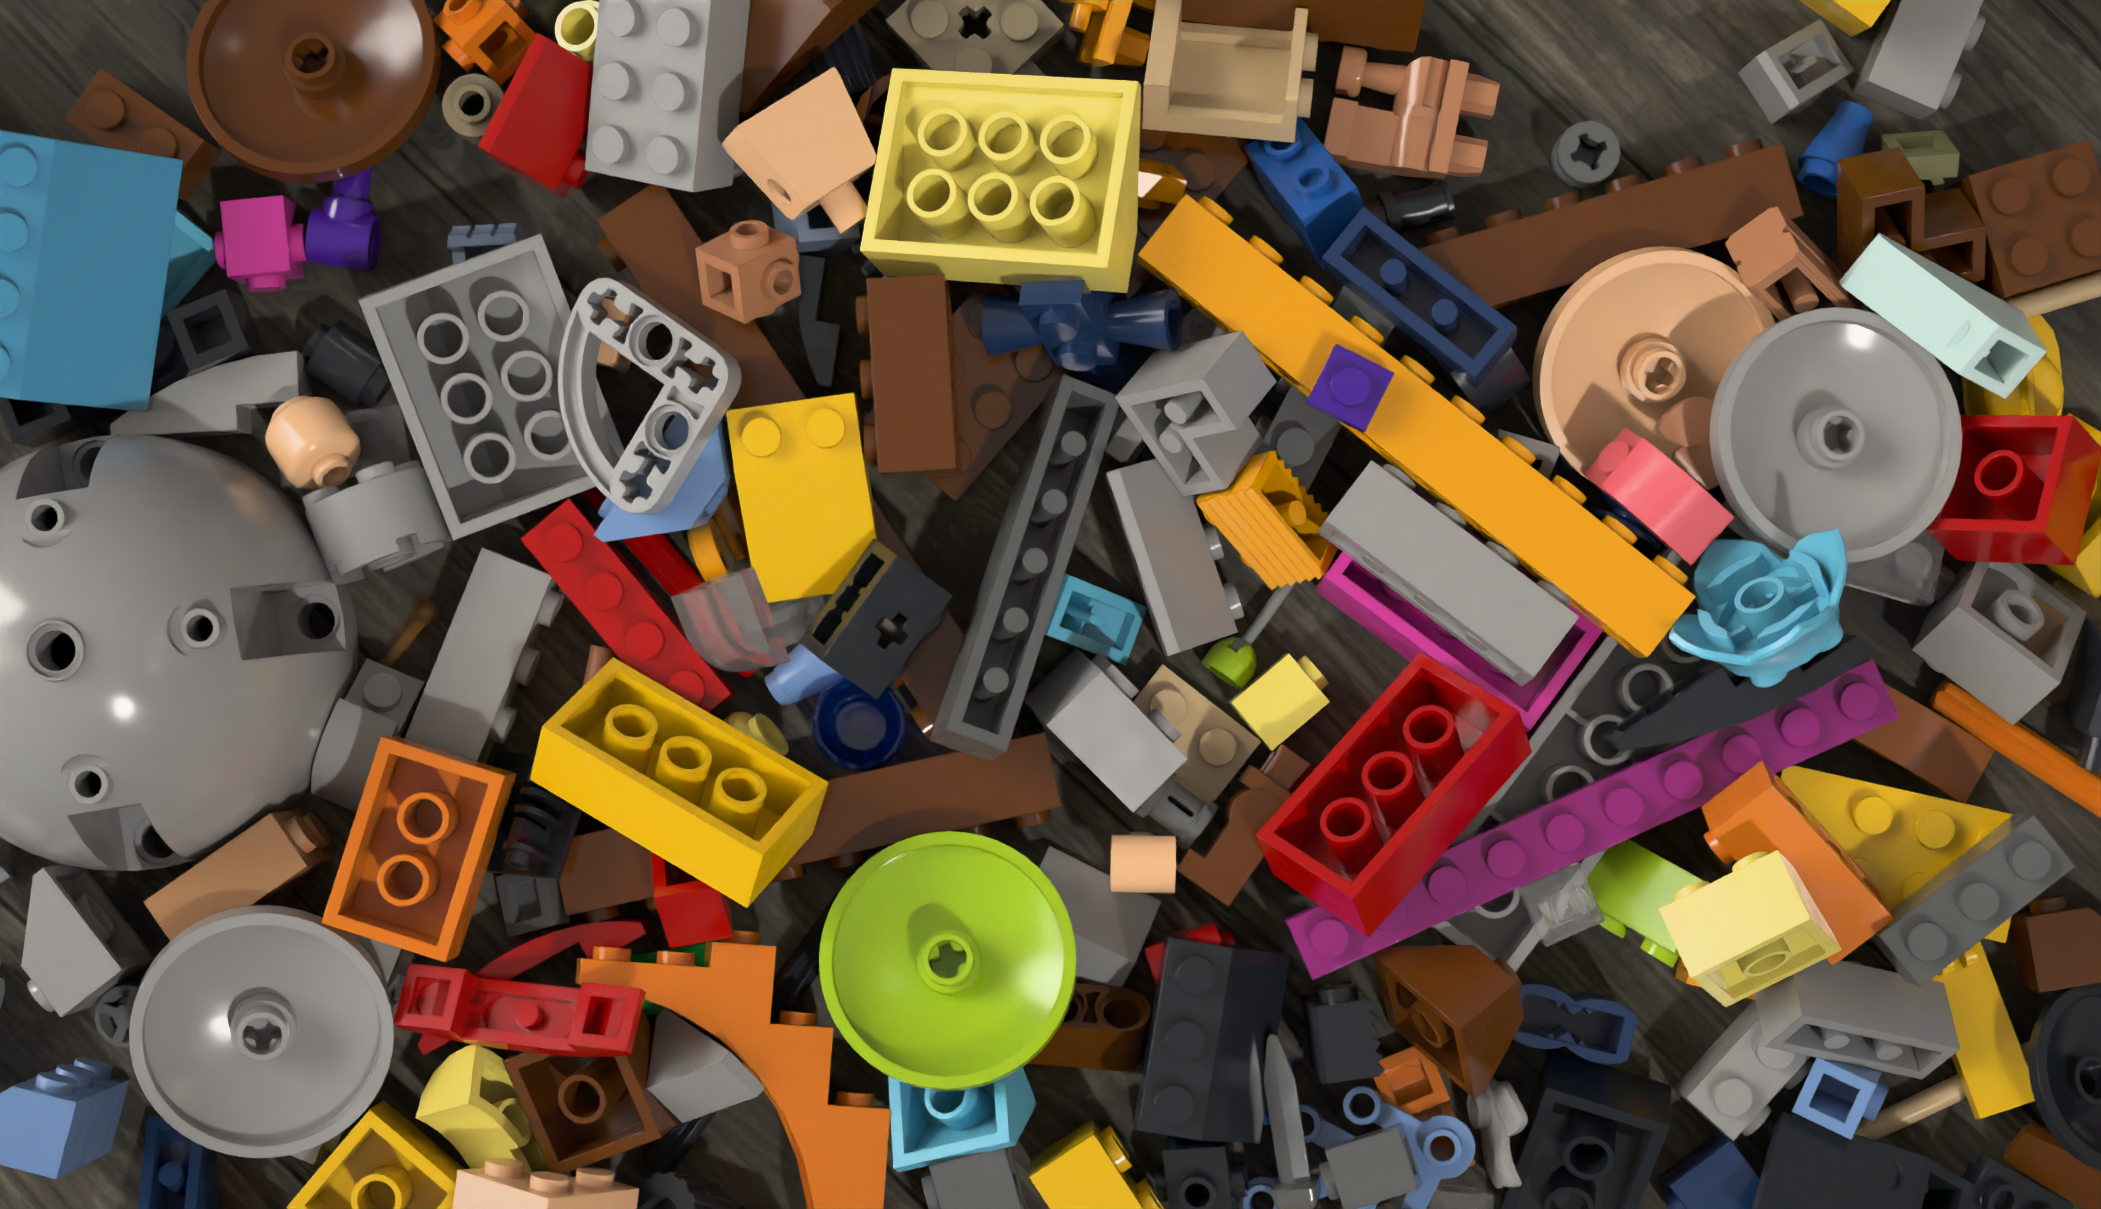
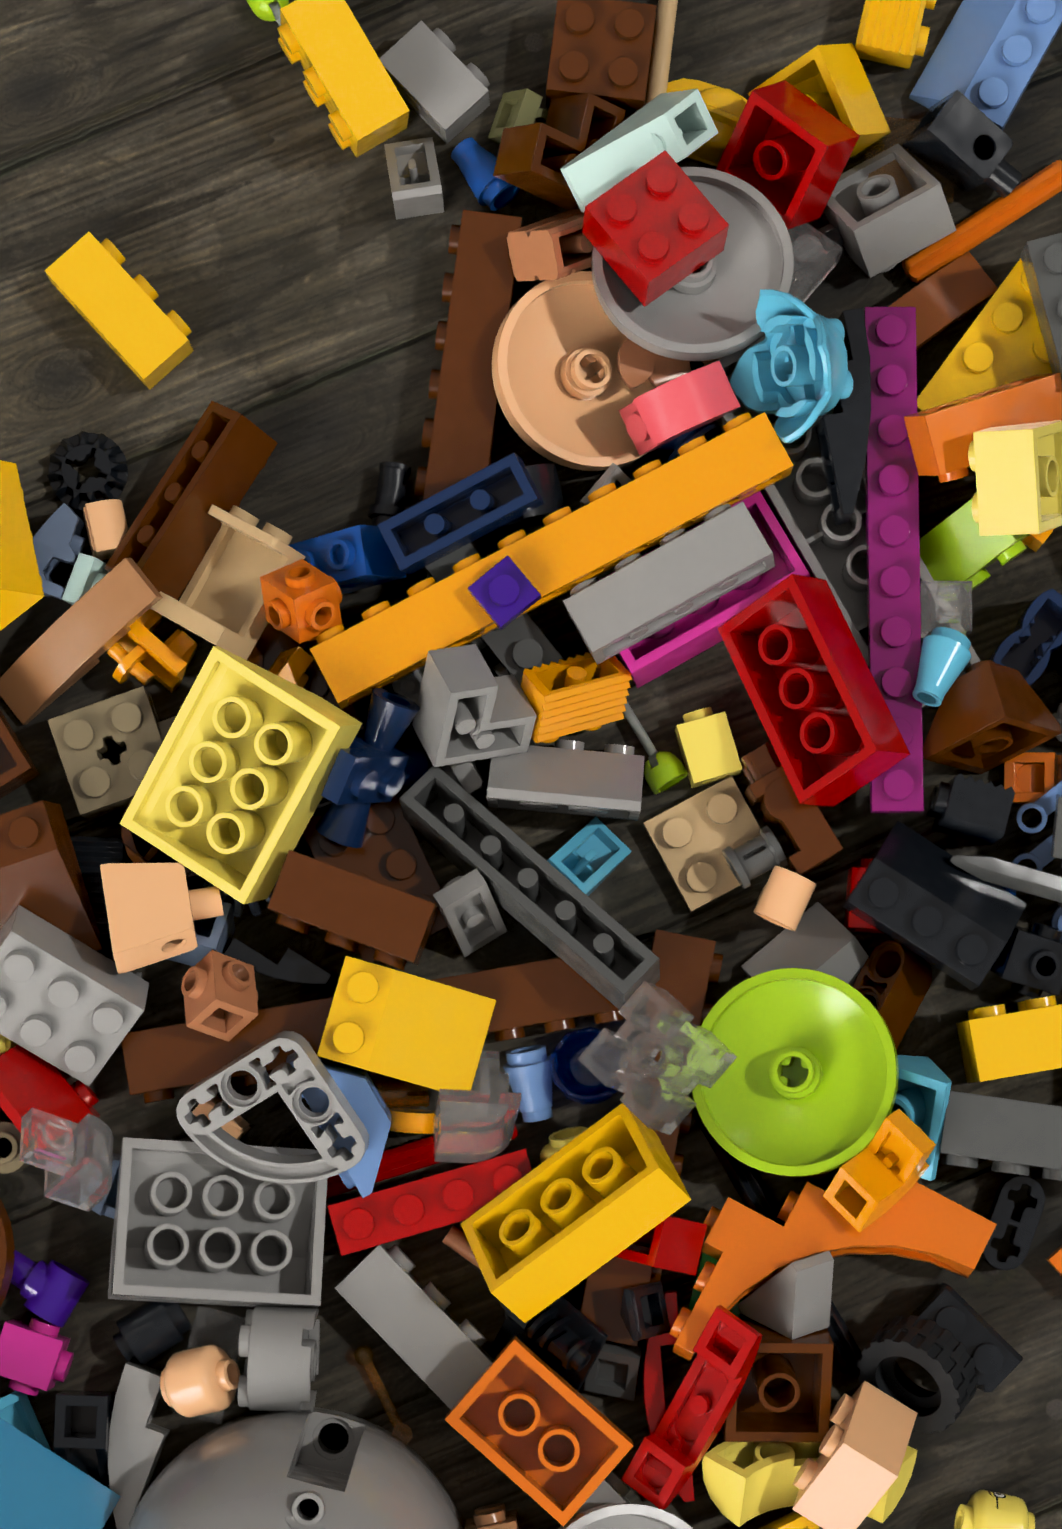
camera: 65 degrees left, 5 degrees down
light grey brick [311,659,425,812] -> none
black brick [799,538,953,700] -> none
light grey brick [1024,647,1188,813] -> none
nougat hips [1323,45,1500,182] -> none
dark grey wheel [1550,120,1621,190] -> none
none -> clear brick [19,1107,114,1212]
none -> orange brick [260,559,342,644]
none -> light grey plate [433,868,507,958]
none -> clear brick [578,980,737,1135]
none -> red brick [582,150,729,307]
none -> black slope [620,1281,670,1341]
none -> light orange brick [823,1108,936,1233]
none -> medium azure cone [912,627,971,707]

